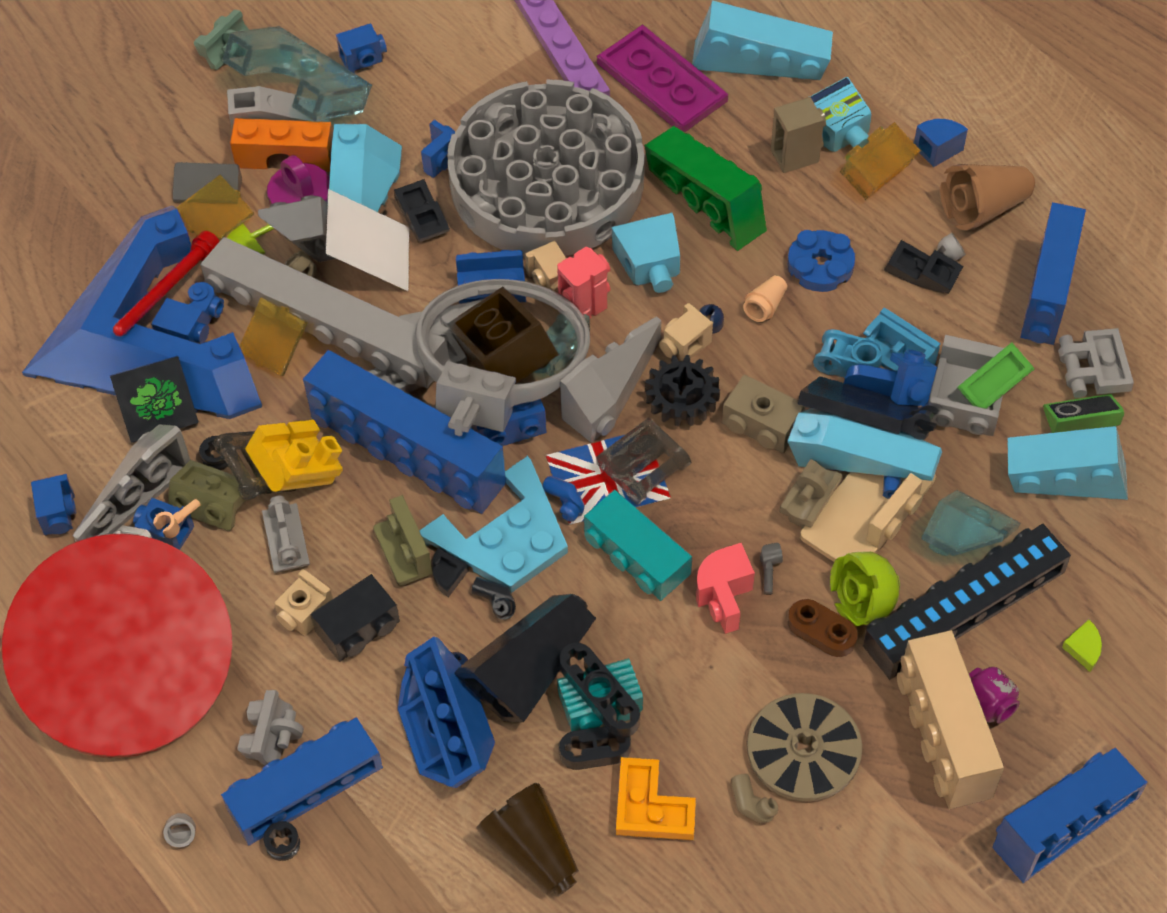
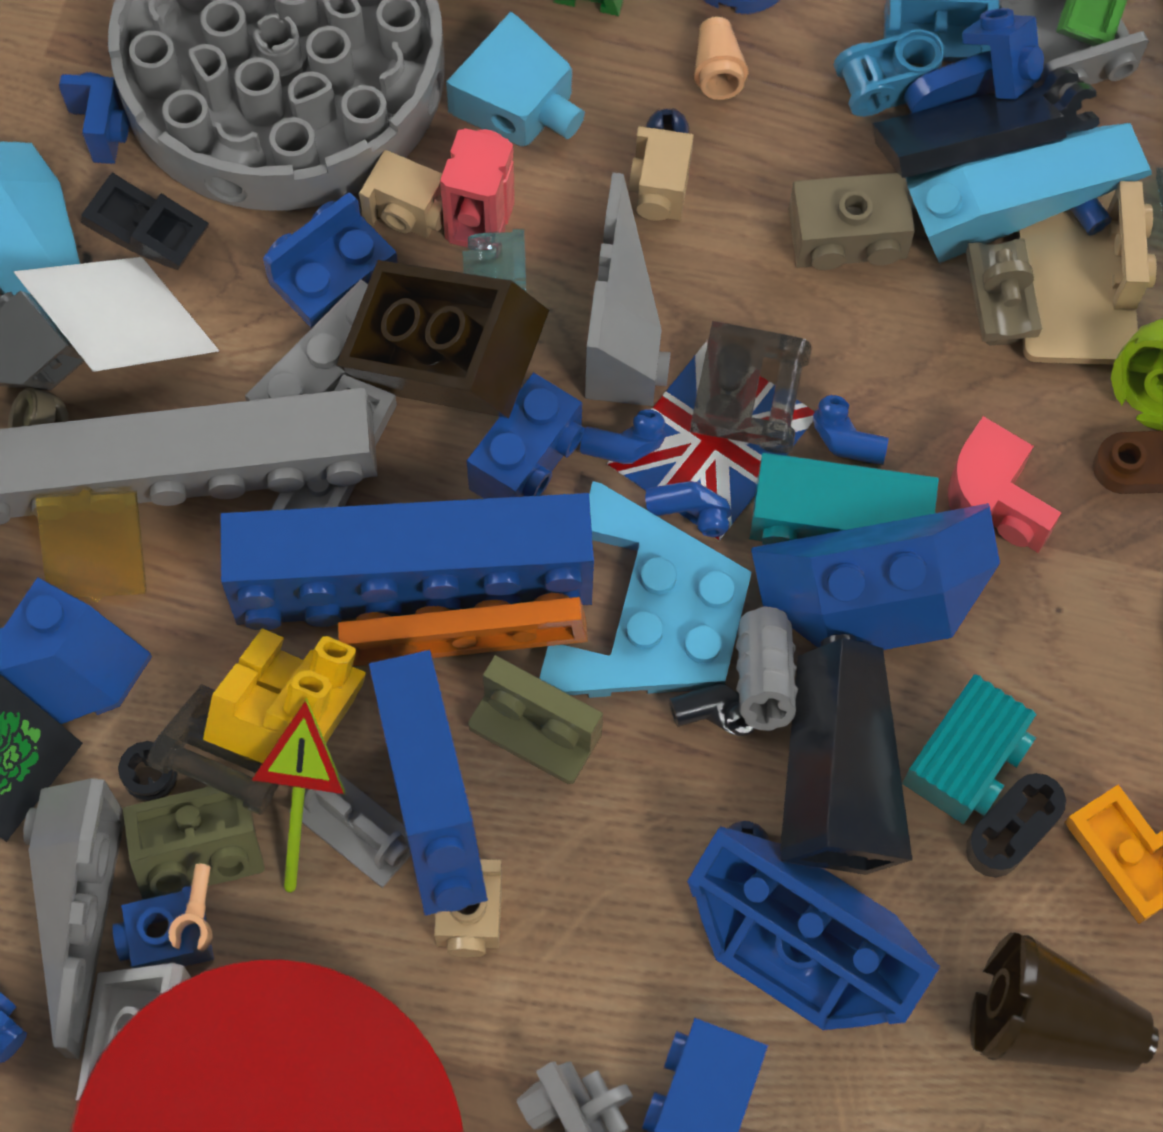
camera: 40 degrees left, 10 degrees up
black brick [310,574,400,662] -> none
light grey brick [416,279,590,436] -> none
black tile [432,548,469,598] -> none
black beam [560,643,640,737] -> none
black gear [645,355,720,426] -> none
dark grey hand [760,543,783,595] -> none
none -> piece [252,698,345,893]
none -> orange plate [338,593,588,667]
none -> blue brick [369,650,488,916]
none -> blue arm [580,409,666,464]
none -> light grey axle [736,607,798,731]
none -> blue wedge [751,503,1000,650]
none -> blue arm [813,395,889,465]

